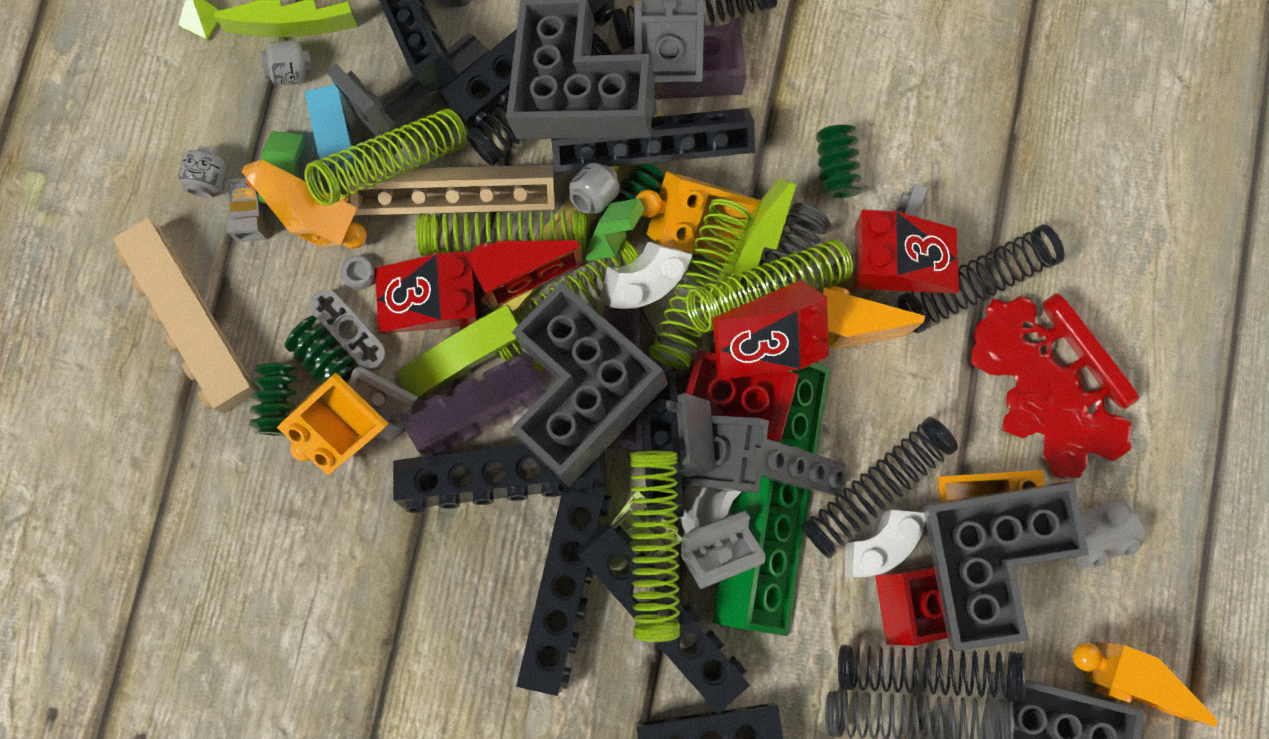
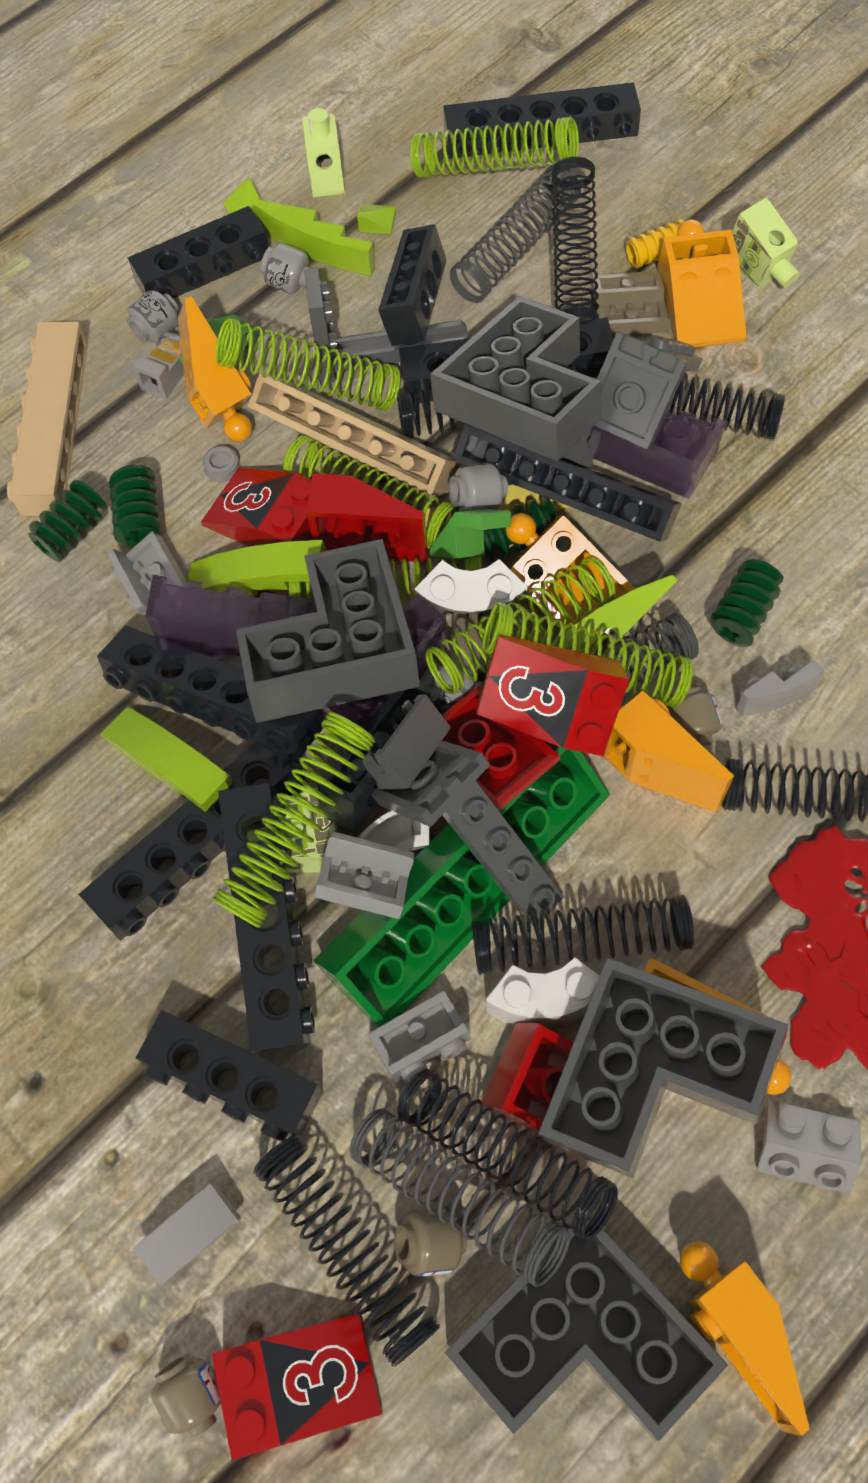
camera: 45 degrees right, 15 degrees down
light orange slope [277,372,389,475] -> none
medium azure brick [304,85,360,177] -> none
light grey beam [310,290,388,371] -> none
red slope [855,209,959,294] -> none
none -> lime slope [100,706,233,812]
none -> black brick [127,206,269,299]
none -> light grey bracket [368,991,471,1083]

